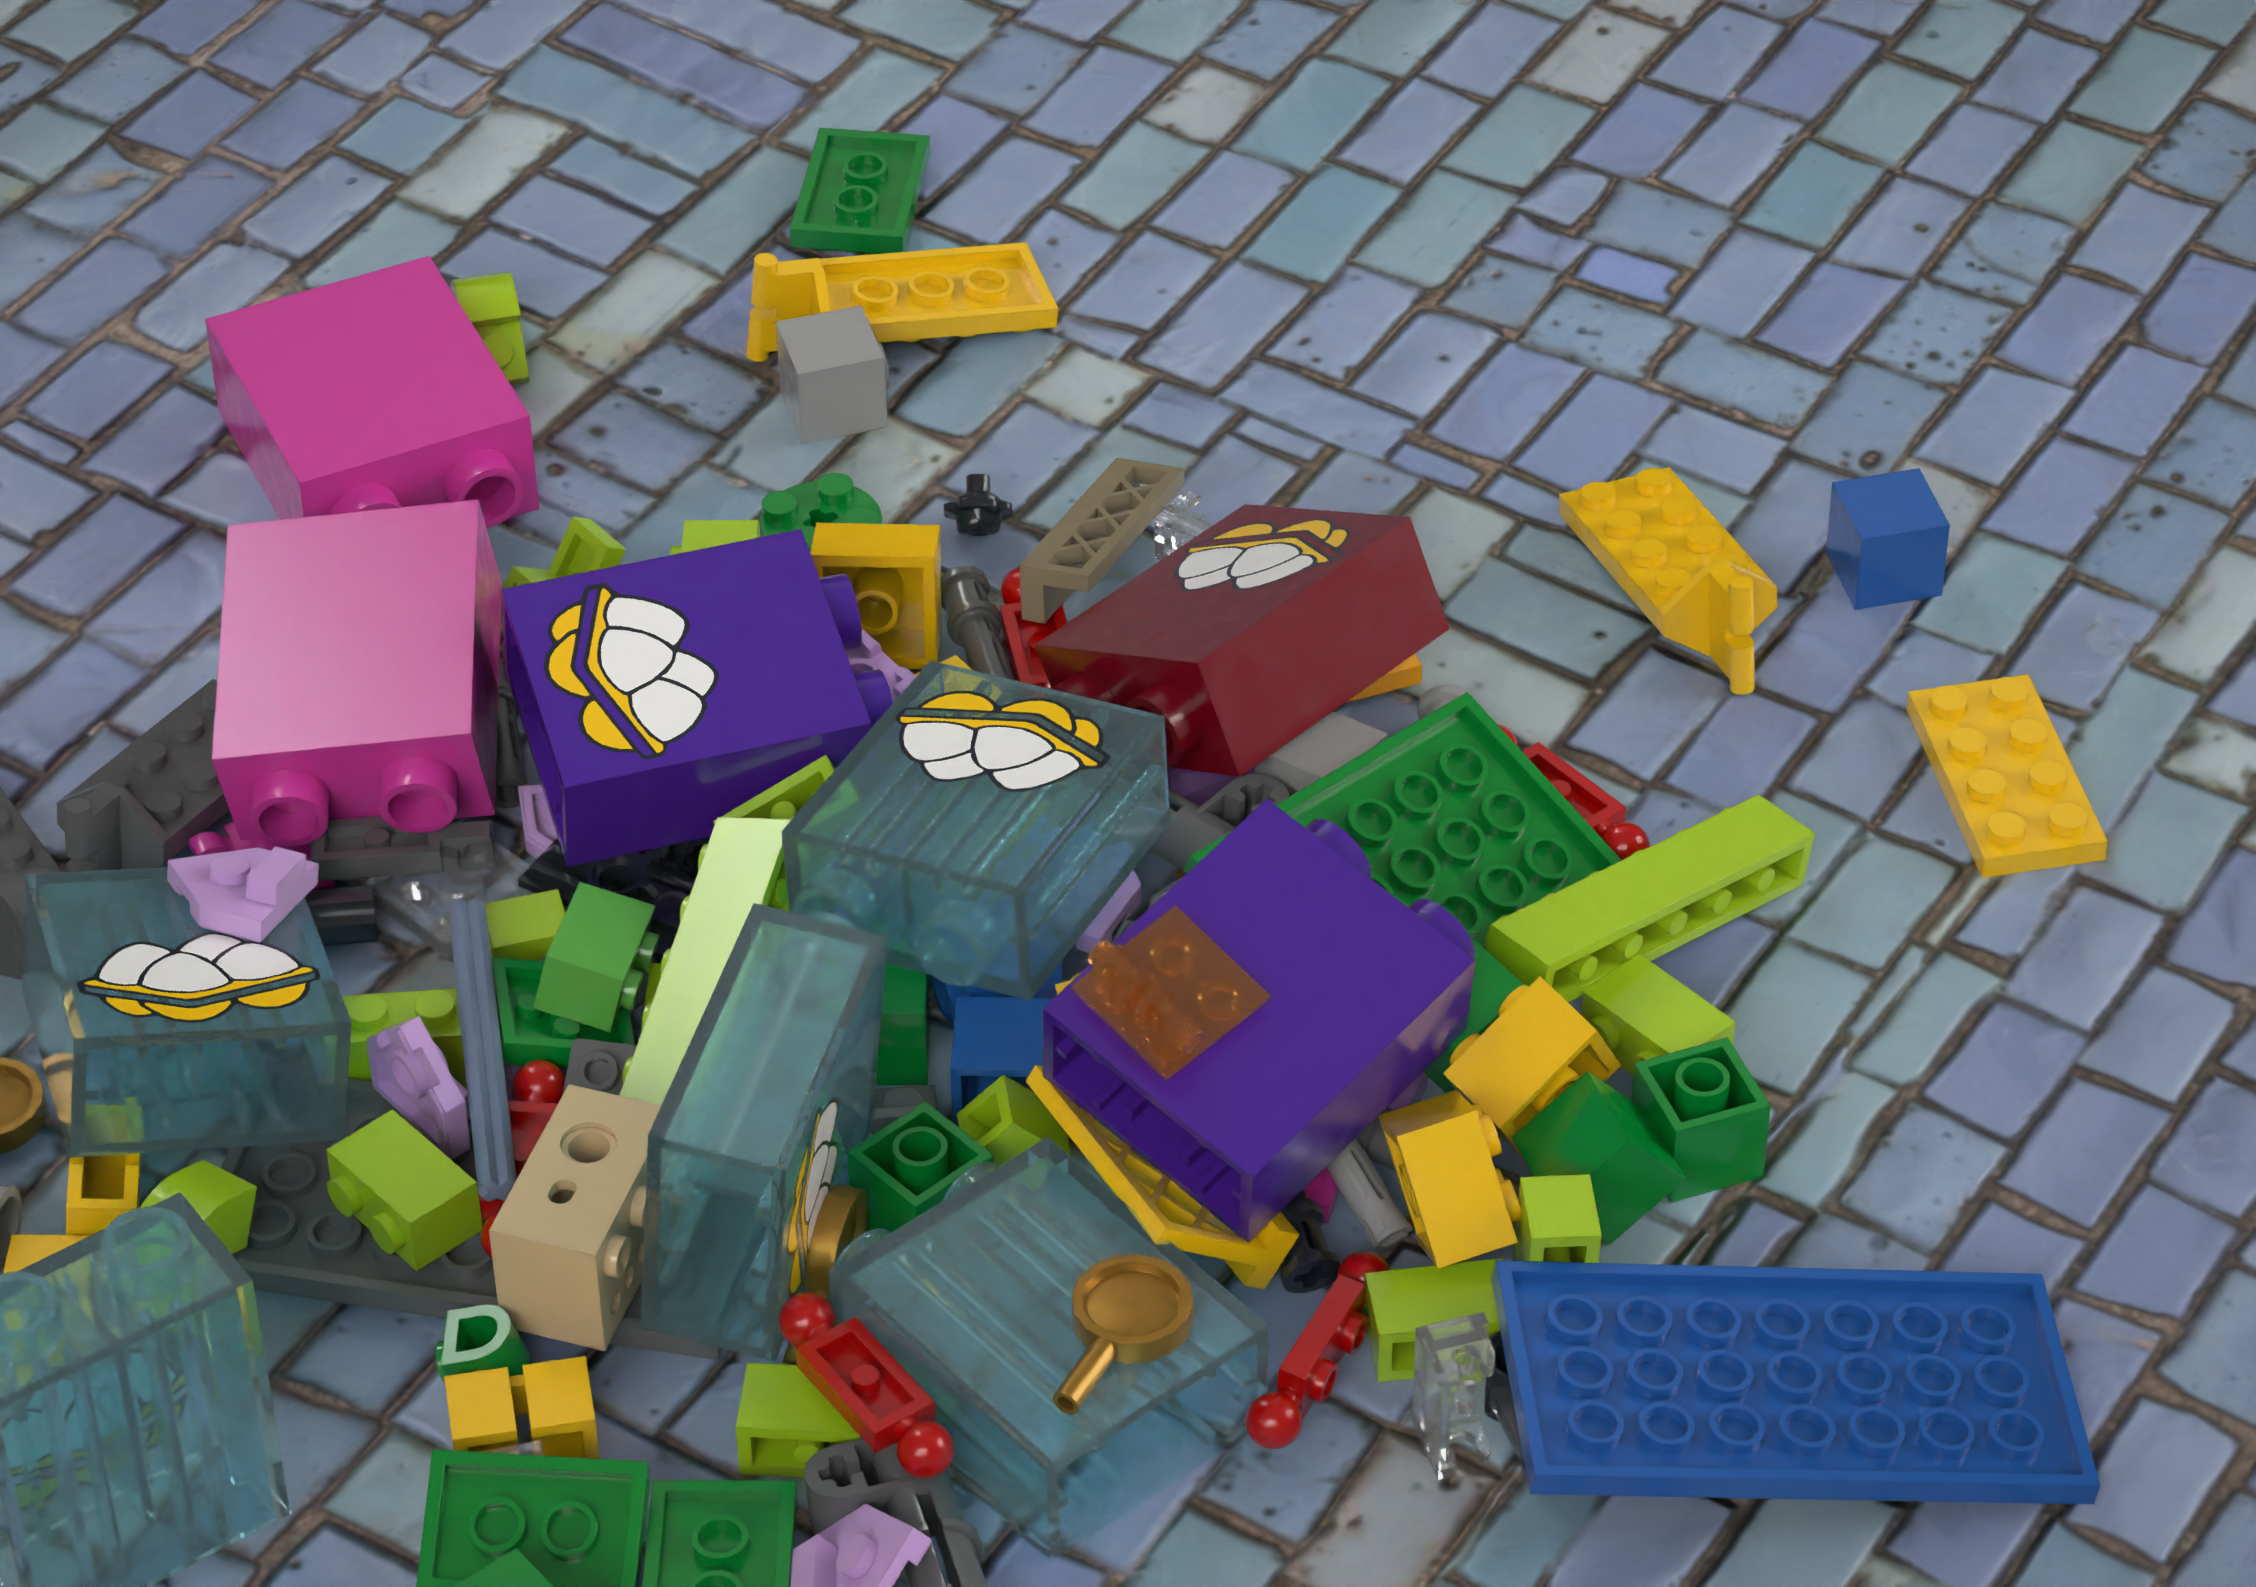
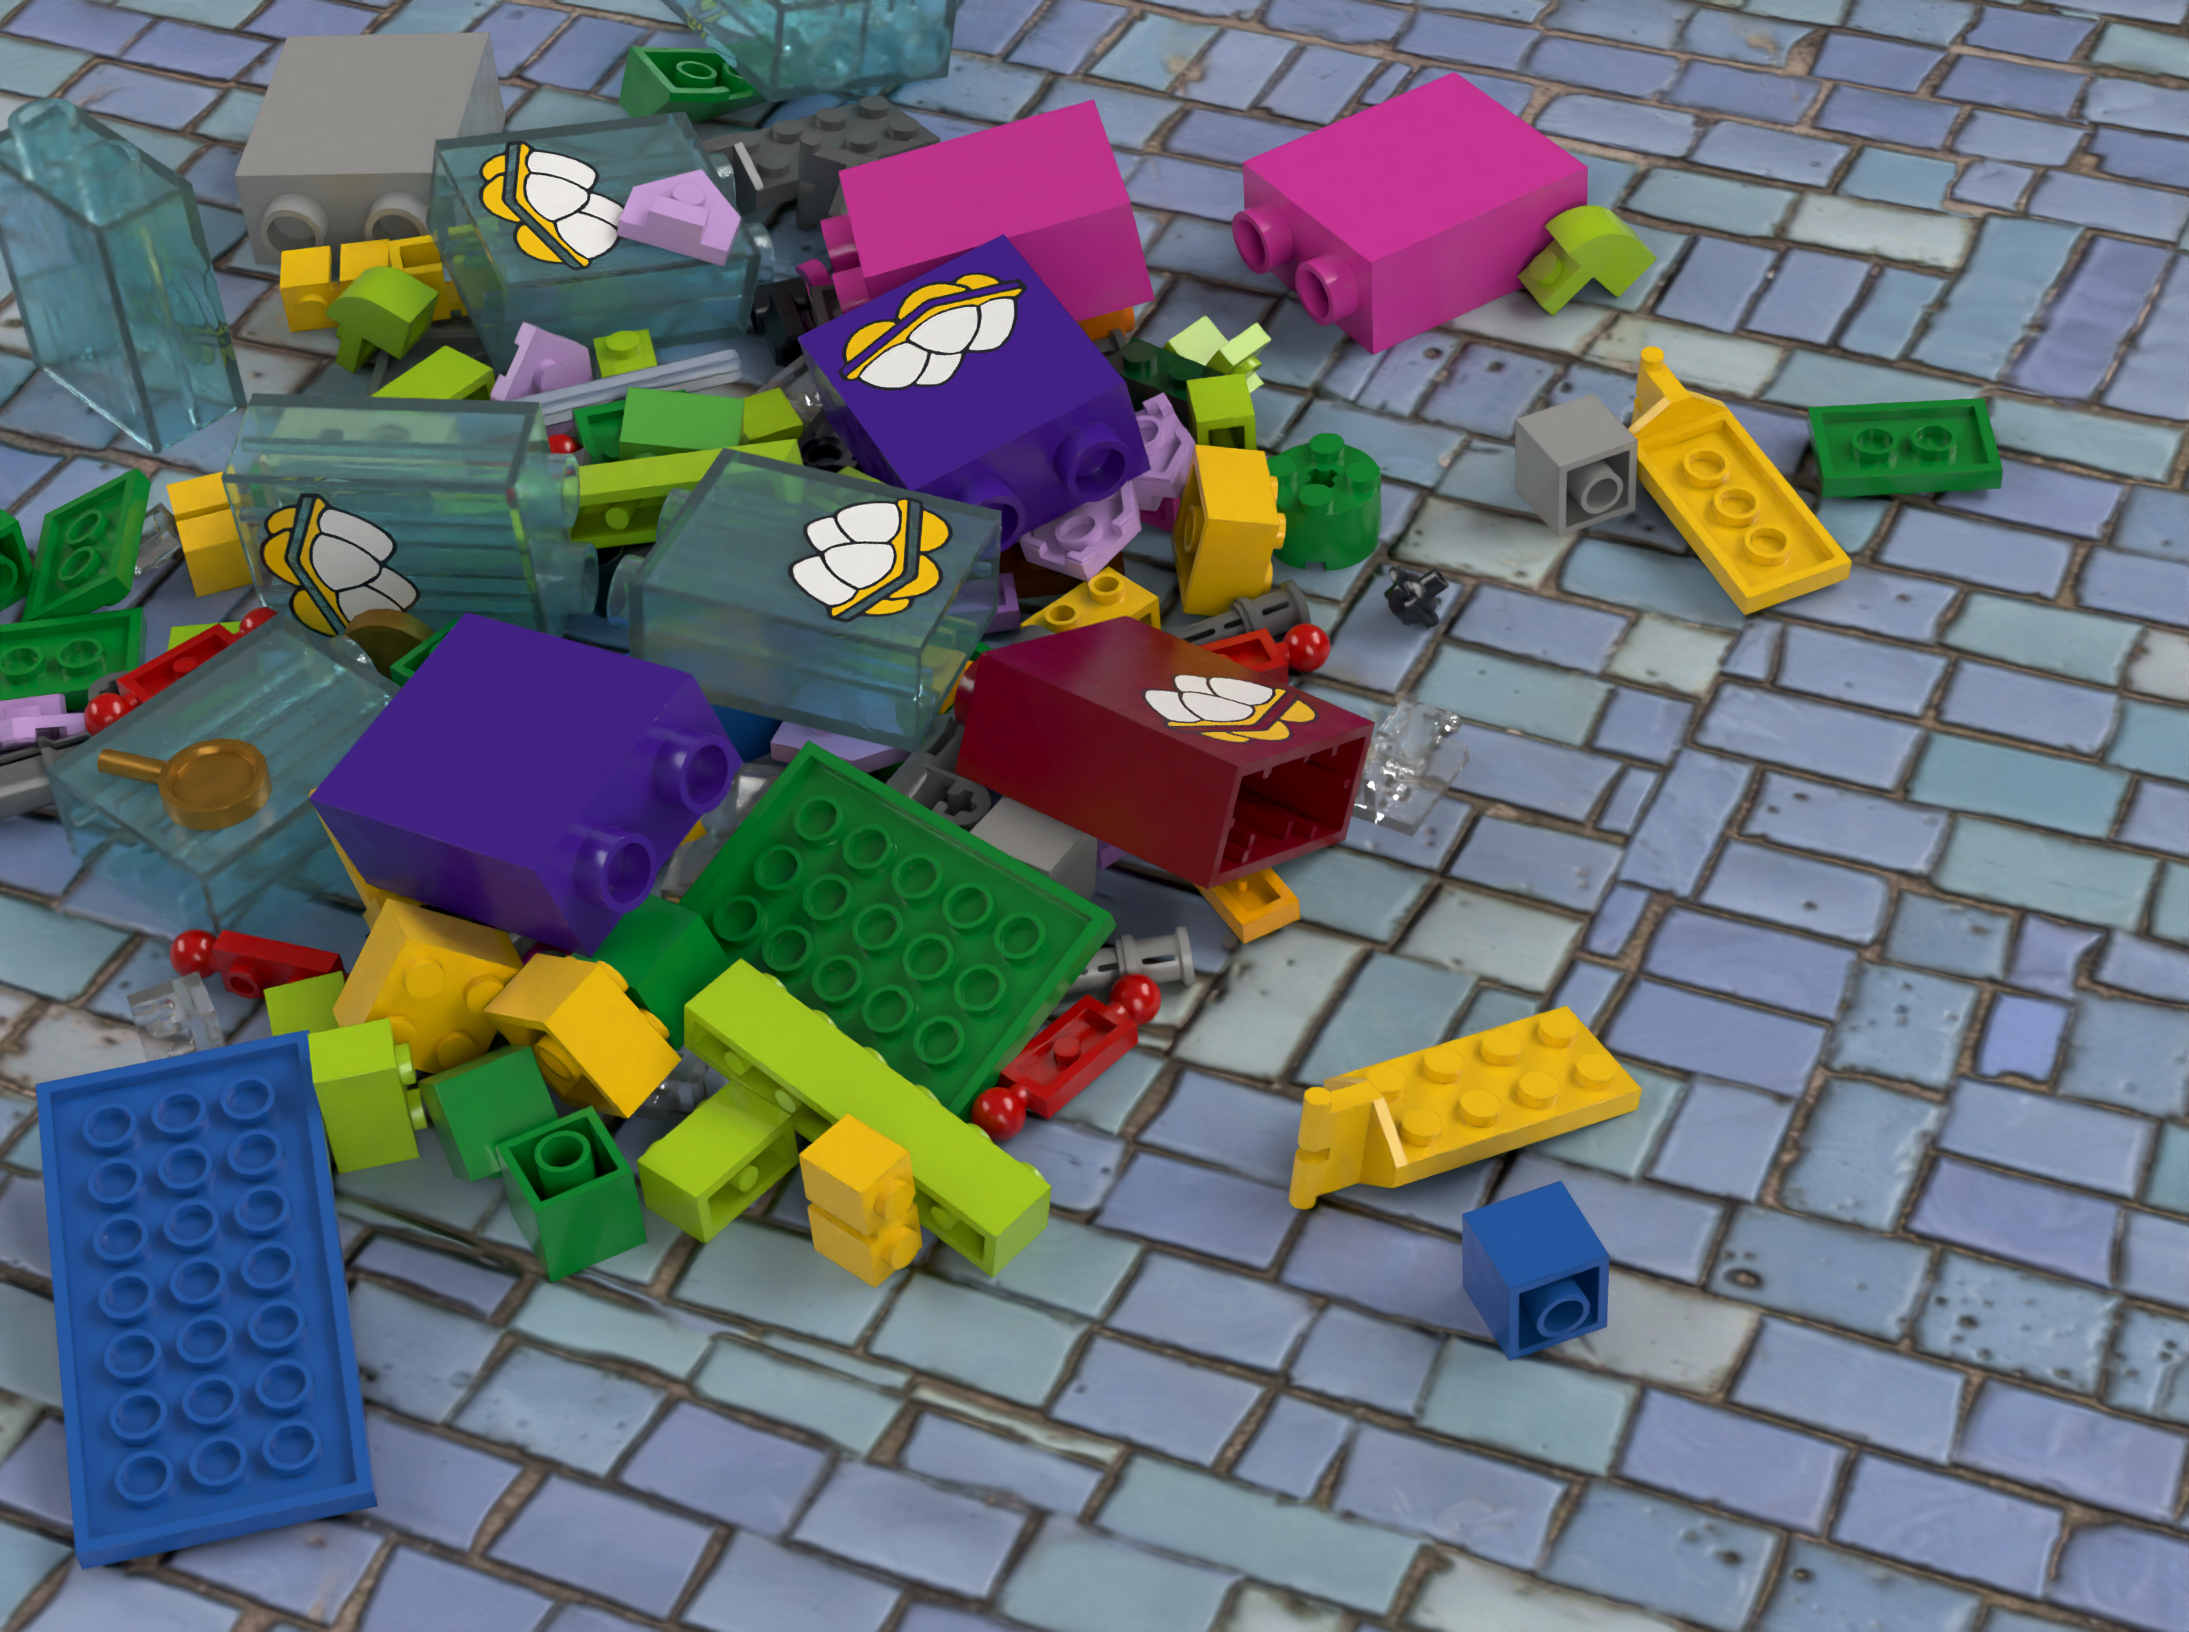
camera: 85 degrees right, 0 degrees up
dark tan fence [1019,458,1184,623] -> none
clear orange hinge [1071,905,1270,1081] -> none
yellow plate [1906,674,2108,878] -> none
none -> yellow piece [799,1113,923,1288]

